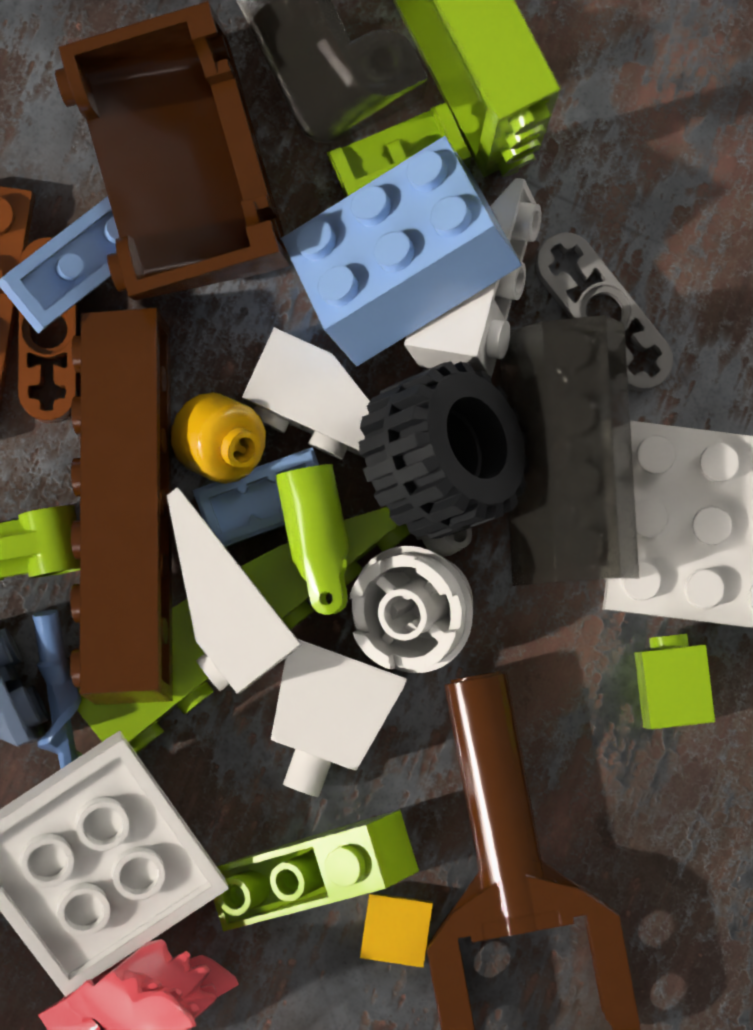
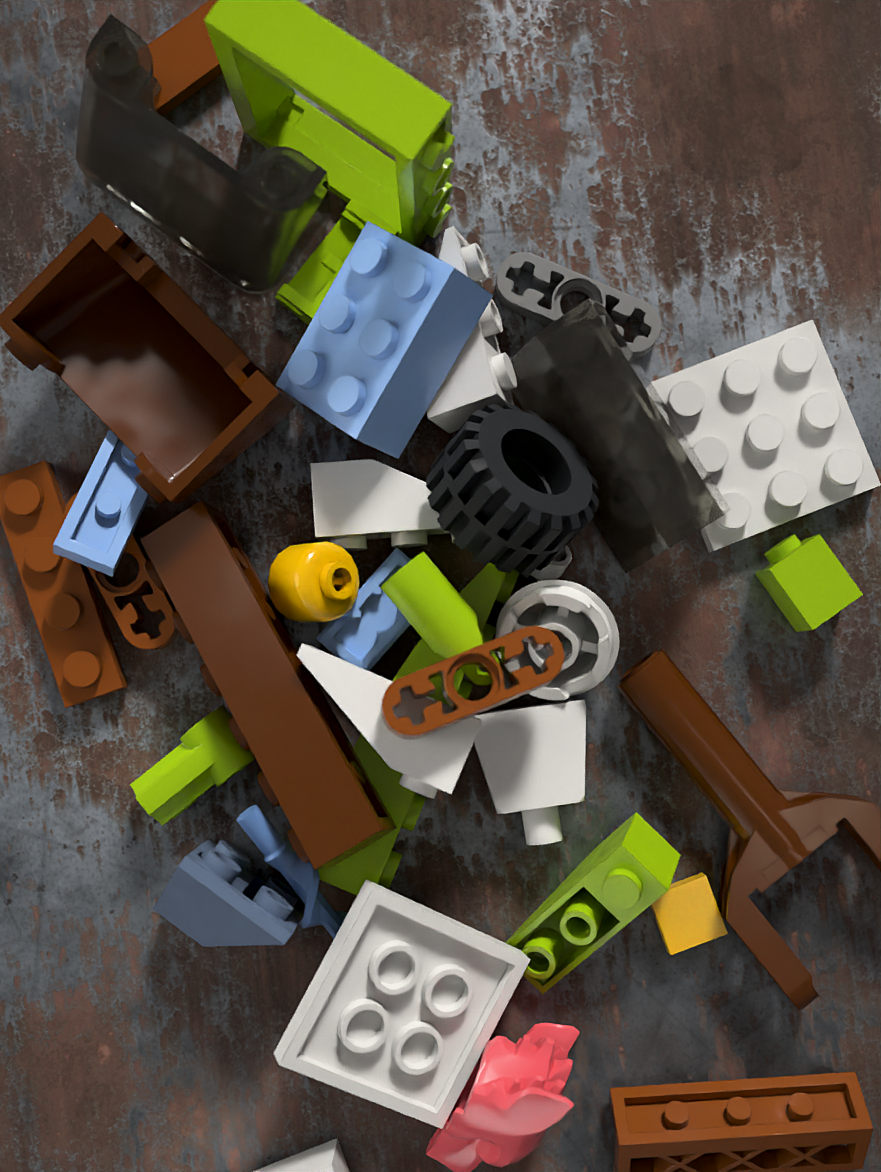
camera: 25 degrees left, 0 degrees up
none -> dark orange beam [381,626,564,739]

